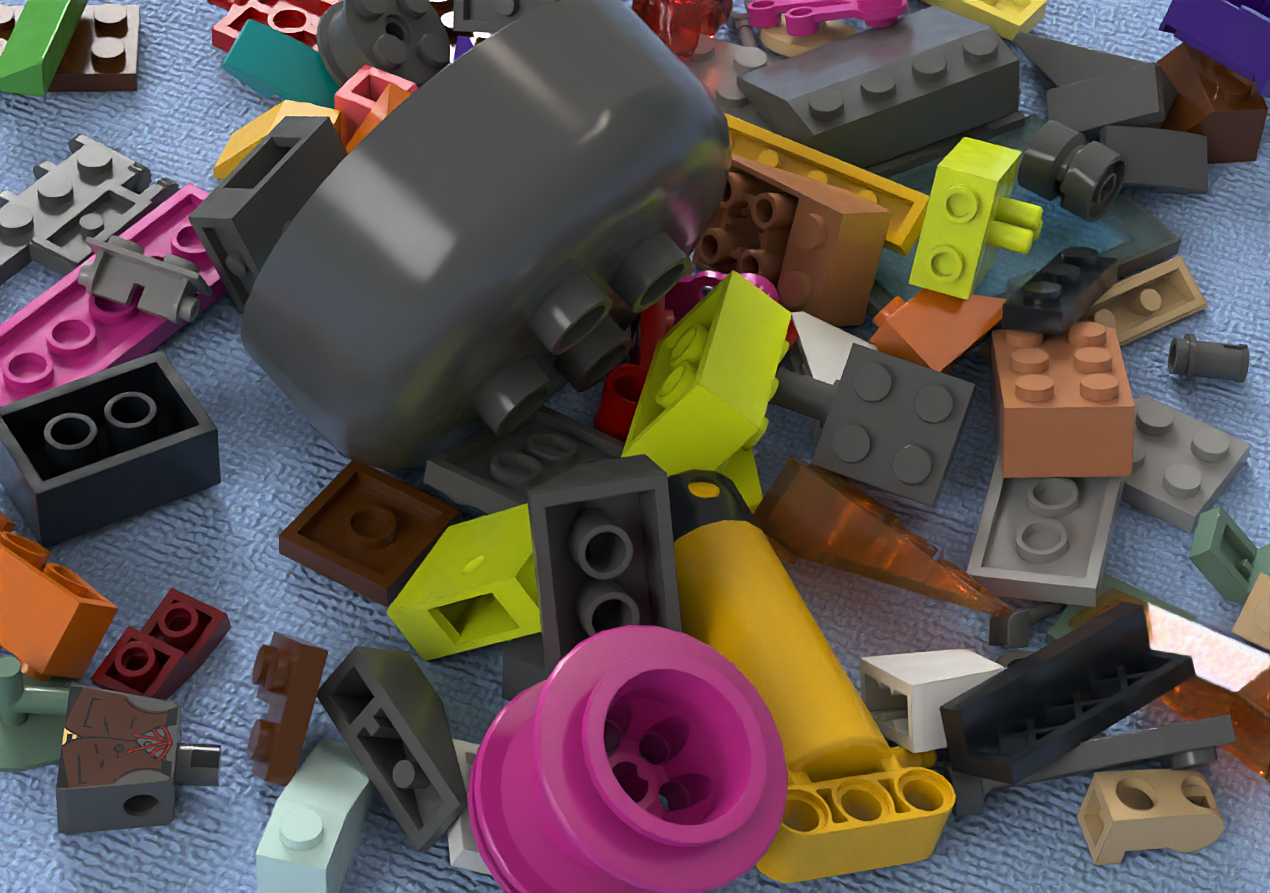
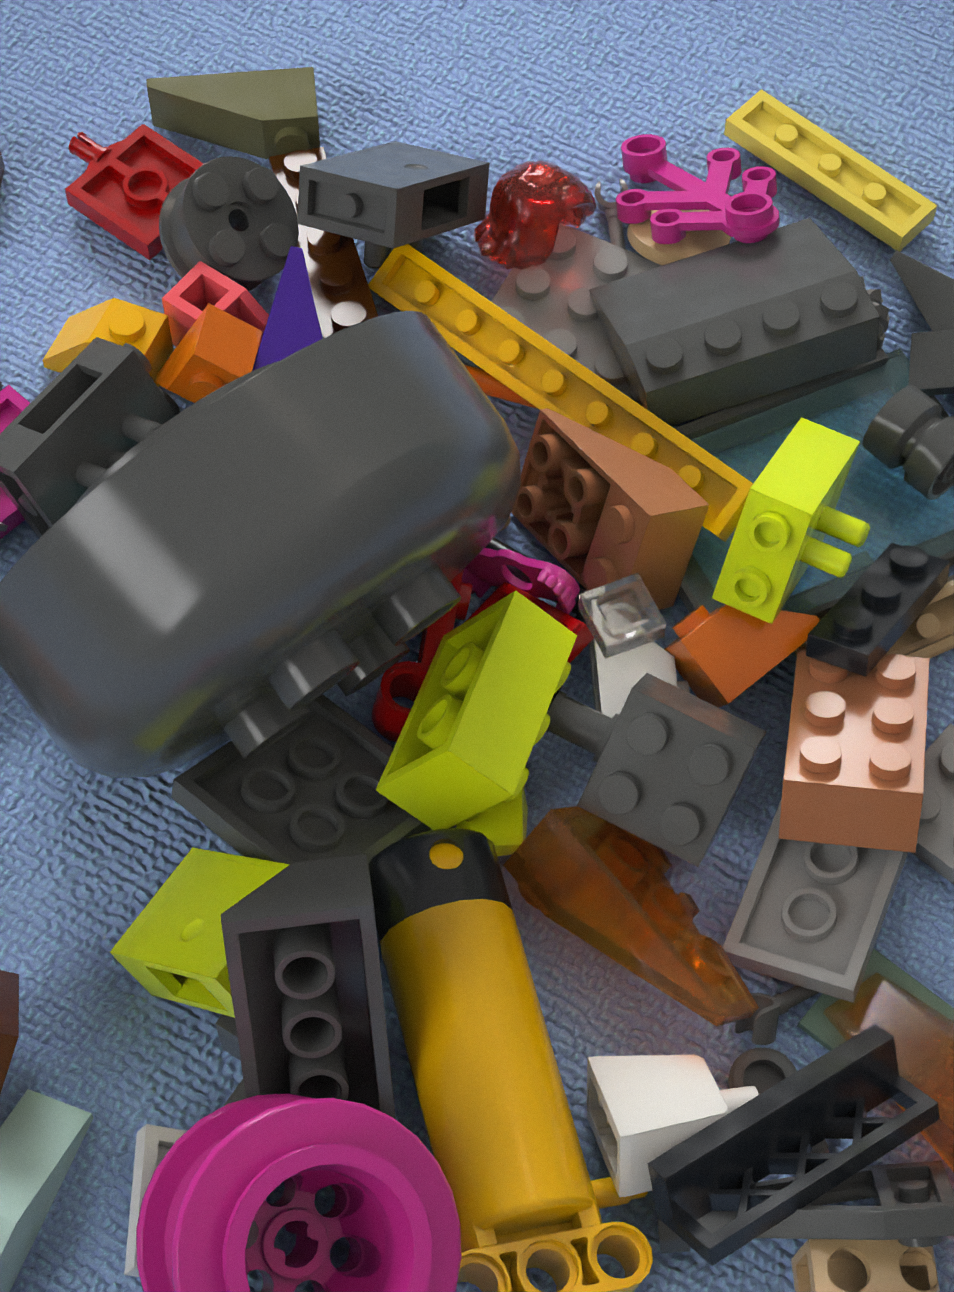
camera: 10 degrees right, 15 degrees up
teal slope [220,19,341,109] -> none
reddish brown plate [278,460,461,607] -> none
dark grey slope [316,646,468,852] -> none
none -> clear plate [578,573,666,659]

